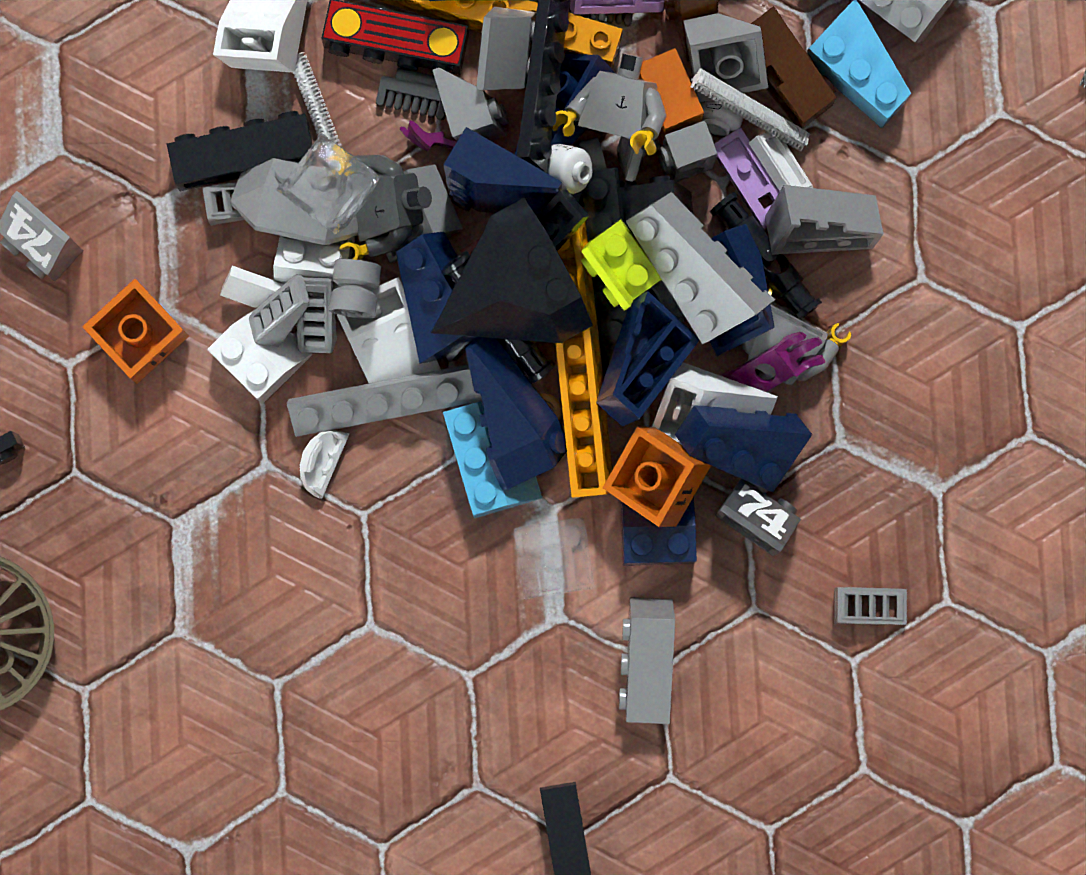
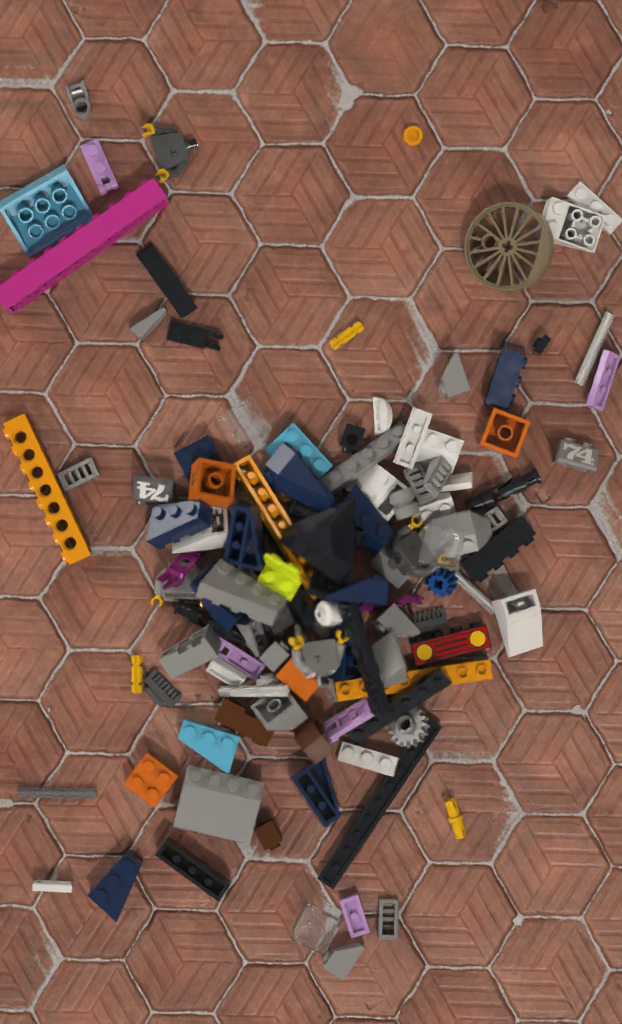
camera: 155 degrees right, 5 degrees up
light grey wedge [619,597,675,724] -> none
none -> light orange brick [3,413,93,565]
none -> orange brick [123,751,180,808]
none -> light grey slope [130,307,168,341]
none -> yellow axle [131,655,142,693]
none -> dark grey piece [144,670,182,708]
none -> black hinge [167,321,224,351]
none -> light grey slope [236,614,270,657]
none -> yellow axle [329,321,364,350]
none -> black brick [339,423,365,454]
none -> white plate [393,407,433,469]
none -> blue gear [424,566,458,598]
none -> light grey slope [437,353,471,401]
none -> black piece [464,468,542,512]
none -> dark blue wedge [485,341,528,410]

